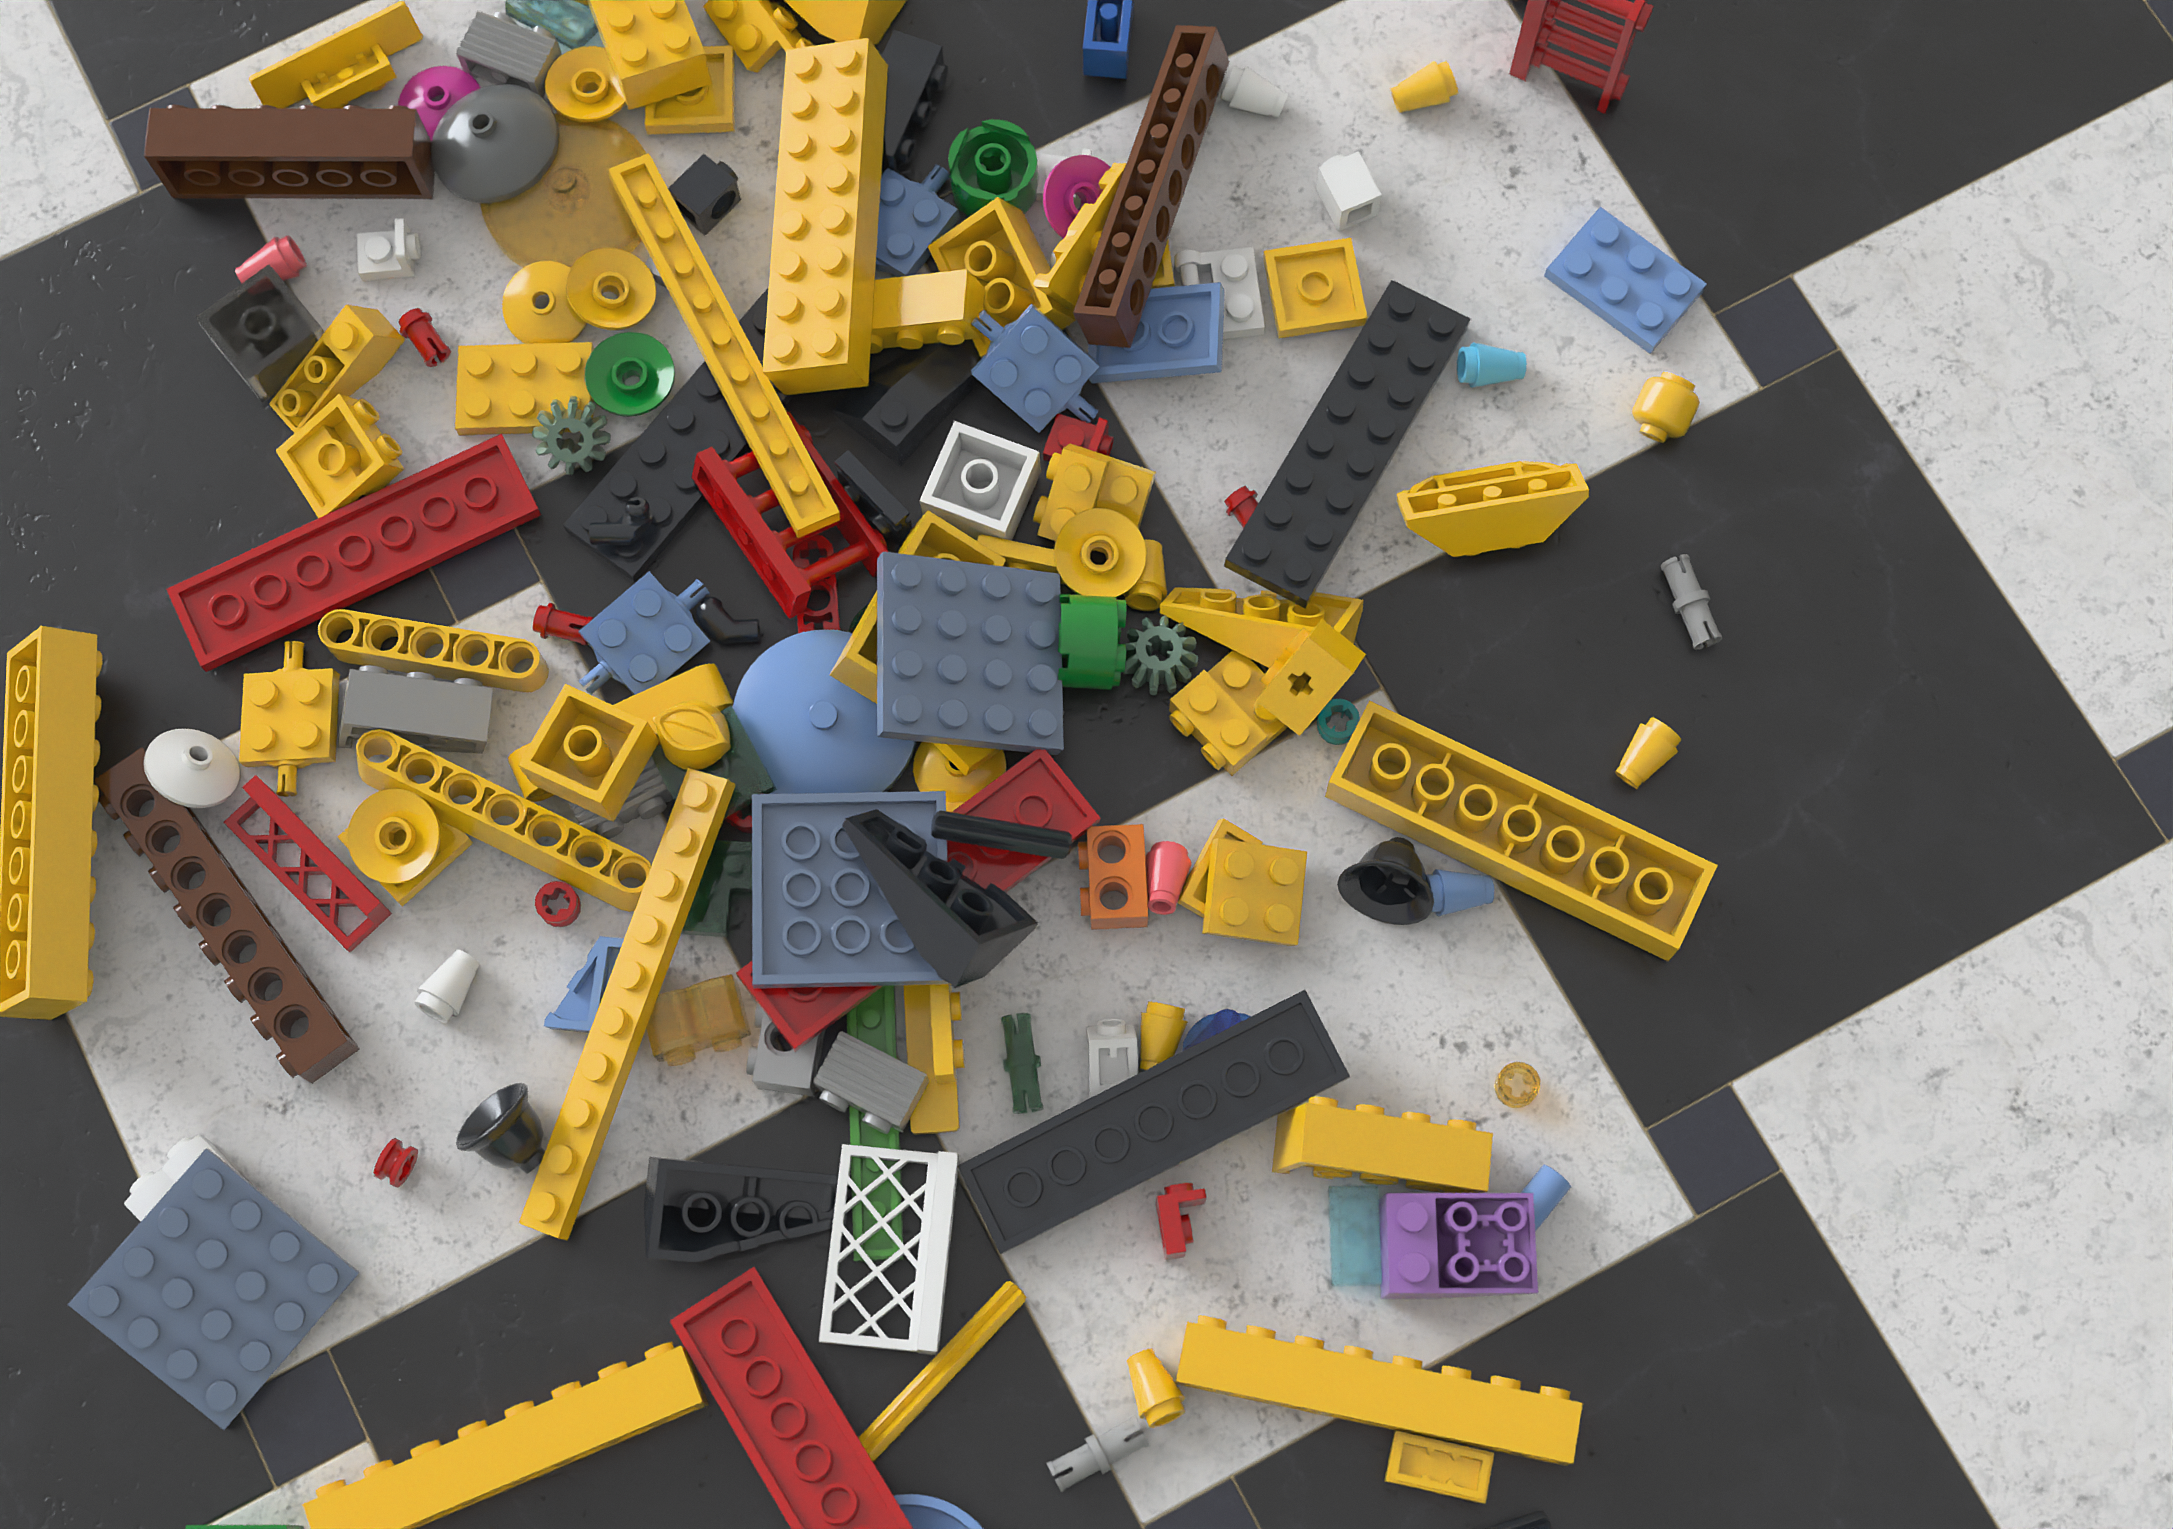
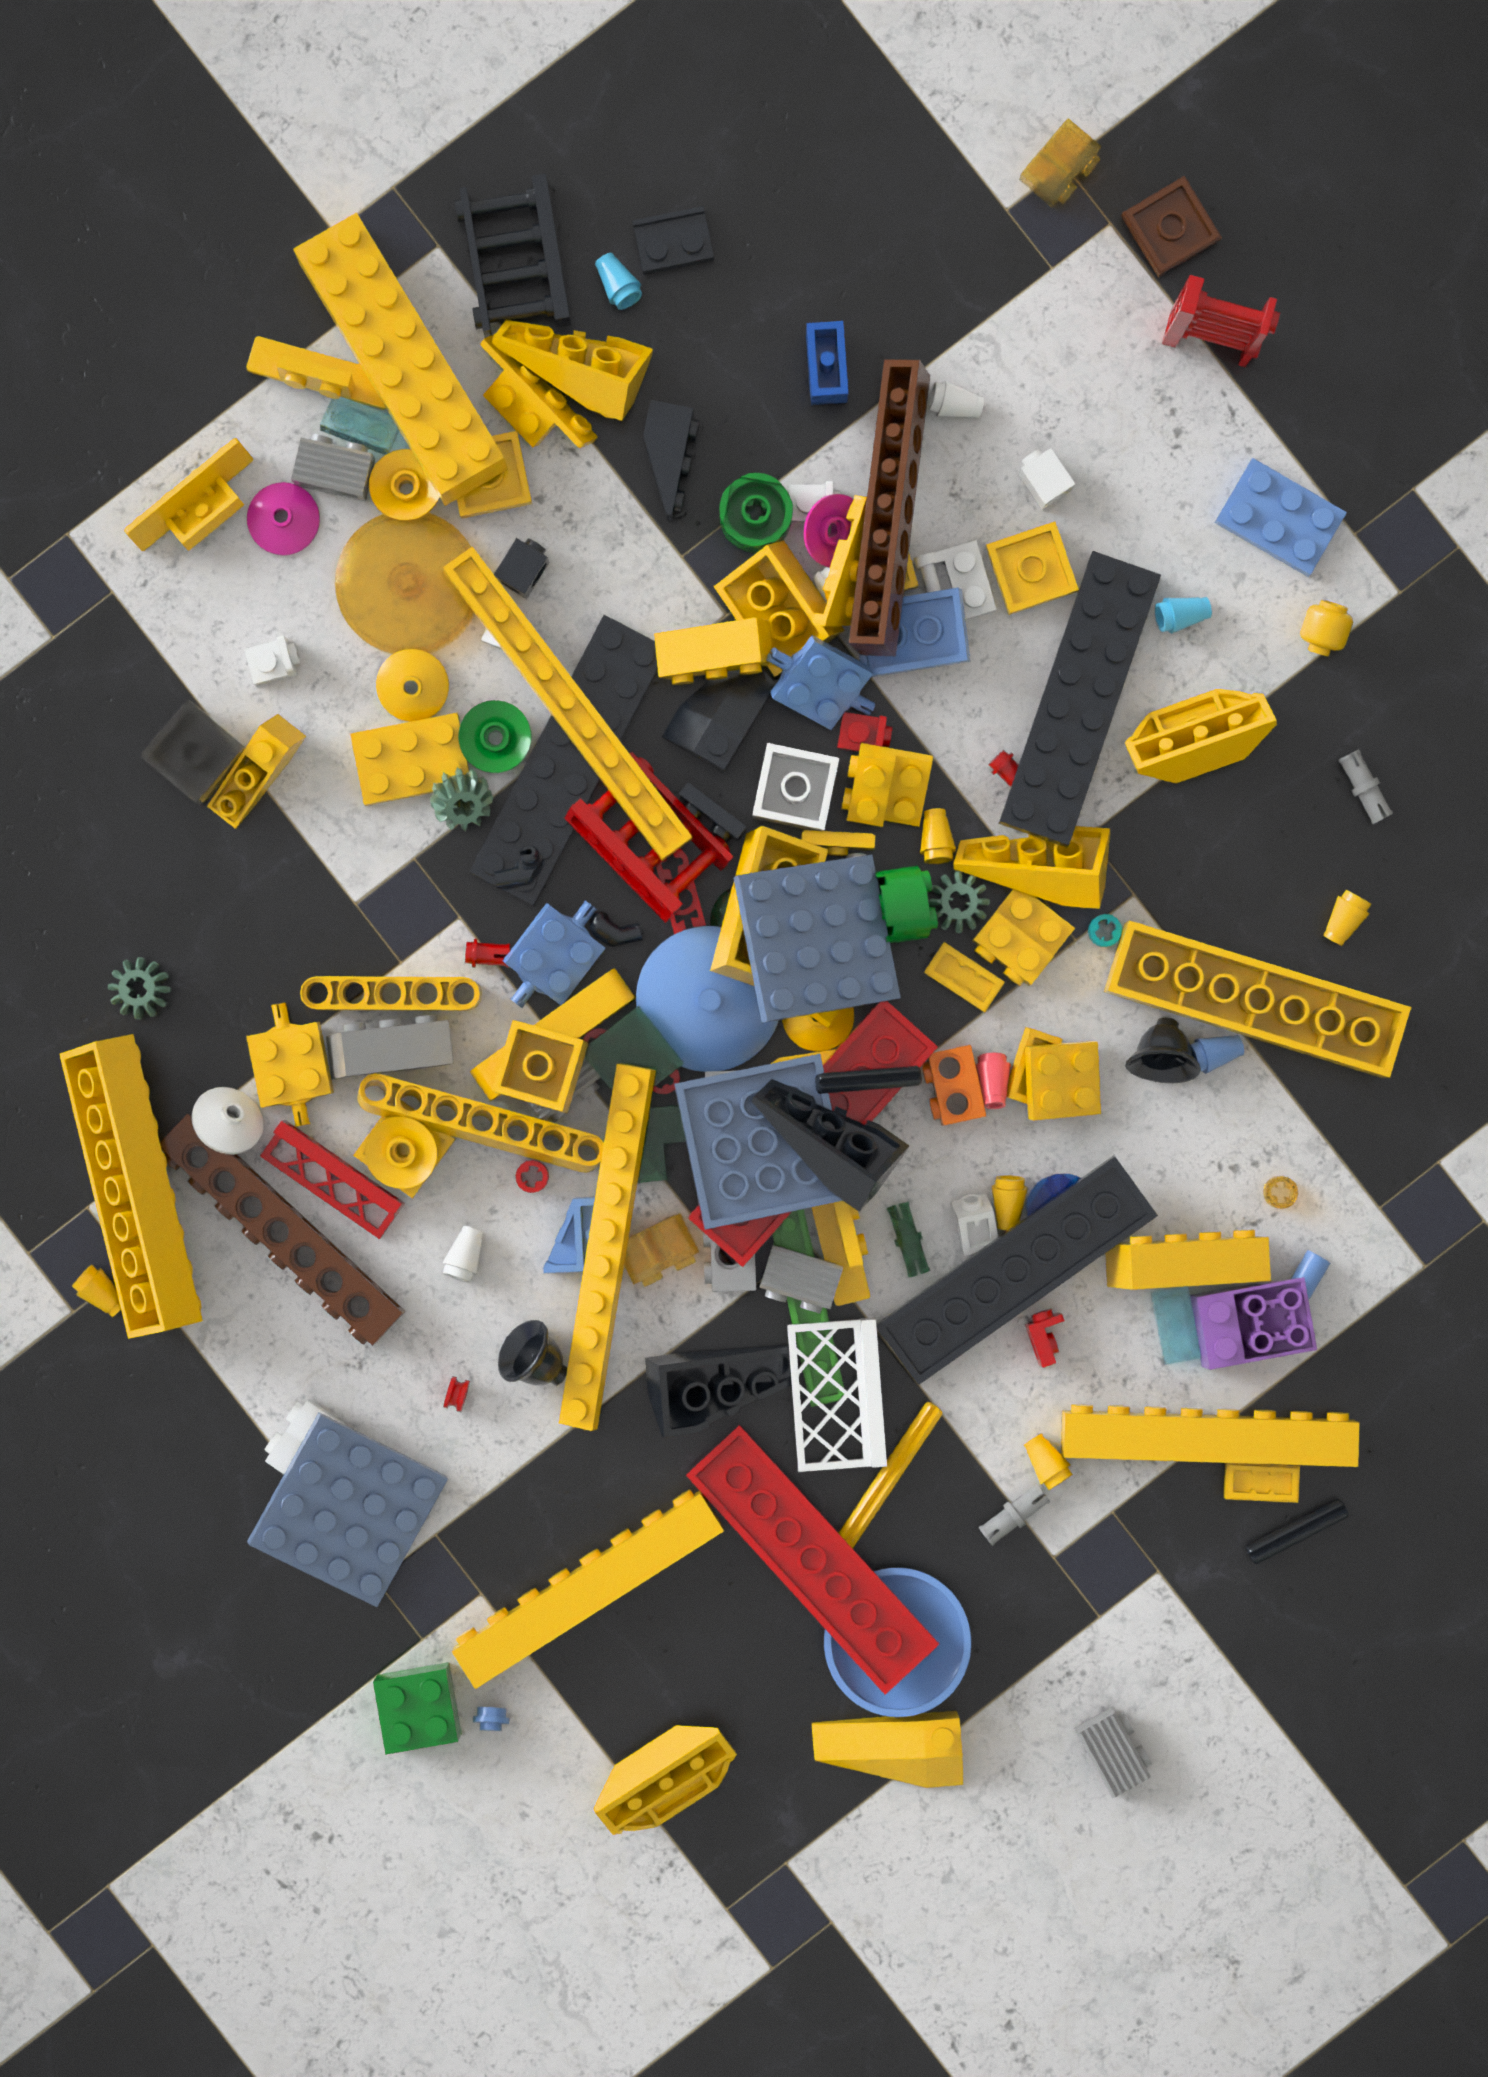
camera: 15 degrees left, 15 degrees up
reddish brown brick [144,105,435,199] -> none
red plate [166,433,541,672] -> none
coral cone [235,235,307,292] -> none
yellow plate [276,394,404,518] -> none
red pin [398,308,452,367] -> none
dark grey dish [431,84,559,203] -> none
yellow dish [566,248,656,330] -> none
yellow hat [652,701,731,770] -> none
yellow brick [762,38,888,395] -> none
medium blue plate [875,165,960,277] -> none
yellow dish [1054,508,1146,597] -> none
yellow brick [1256,619,1366,736] -> none
yellow cone [1390,61,1459,113] -> none
none -> sand green gear [108,957,172,1020]
none -> yellow plate [924,942,1005,1013]

